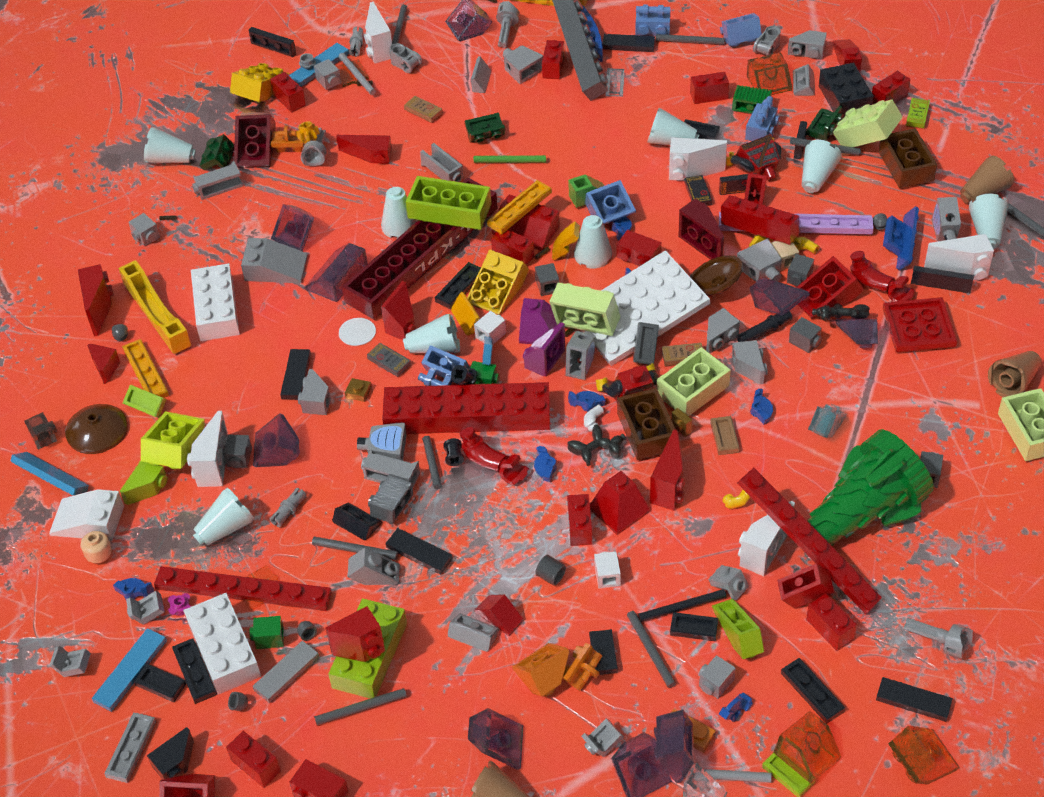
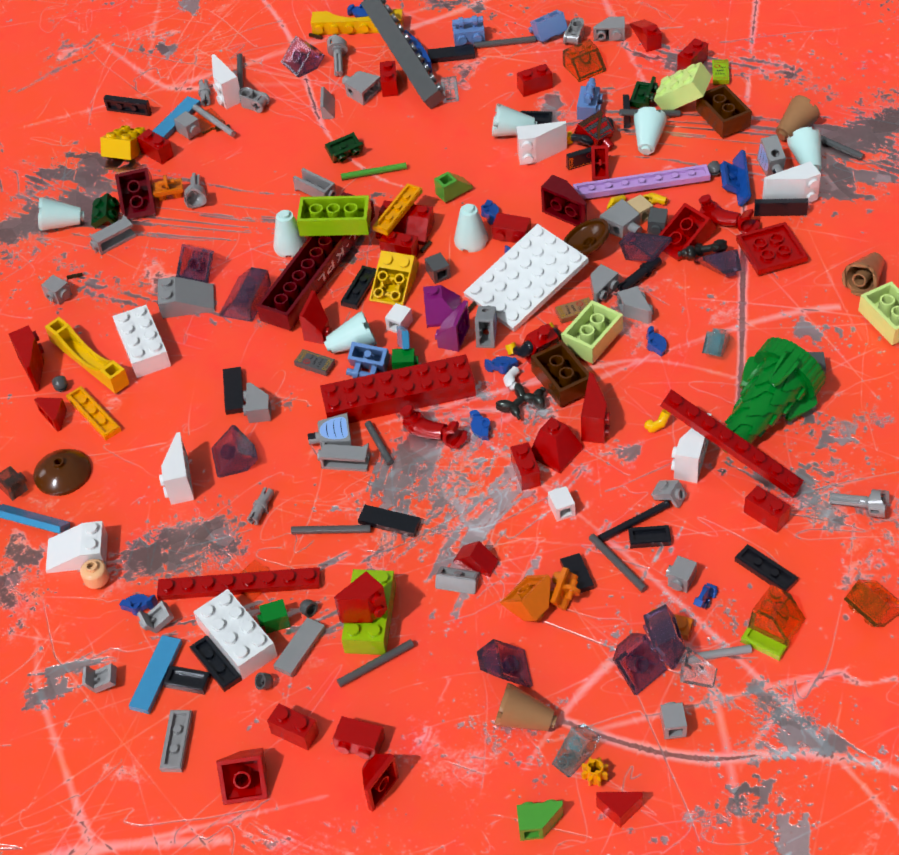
camera: 10 degrees left, 0 degrees up
lime slope [120,461,167,505] -> none
lime tile [123,385,167,418] -> none
neon yellow brick [141,411,205,469] -> none
black slope [147,727,194,779] -> none
dark pink plate [168,593,191,616] -> none
light aqua cone [193,488,254,546] -> none
dark grey brick [223,434,252,468] -> none
light orange gear [296,121,320,144] -> none
light grey plate [299,53,316,69] -> none
black slope [332,502,381,540] -> none
red slope [336,134,392,164] -> none
white sticker [339,318,376,346] -> none
pearl gold plate [345,378,371,402] -> none
light grey slope [347,547,400,585] -> none
dark grey brick [368,475,413,524] -> none
medium nougat tile [404,96,443,123] -> none
black bush [443,438,464,466] -> none
light orange slope [451,292,480,335] -> none
black bush [451,365,478,385] -> none
dark grey piece [535,555,566,586] -> none
yellowish green brick [549,282,620,336] -> none
light orange slope [552,222,580,260] -> none
light grey bracket [581,718,624,757] -> none
medium blue slope [585,180,636,225] -> none
dark grey tile [633,322,659,365] -> none
pearl gold plate [671,408,692,437] -> none
black tile [684,175,712,206] -> none
medium nougat tile [710,416,740,455] -> none
lime slope [712,599,764,659] -> none
red brick [721,195,799,245] -> none
green brick [732,85,772,114] -> none
red brick [777,563,834,609] -> none
dark grey brick [789,317,822,353] -> none
light grey slope [793,64,815,96] -> none
black brick [818,63,874,118] -> none
black tile [876,677,953,722] -> none

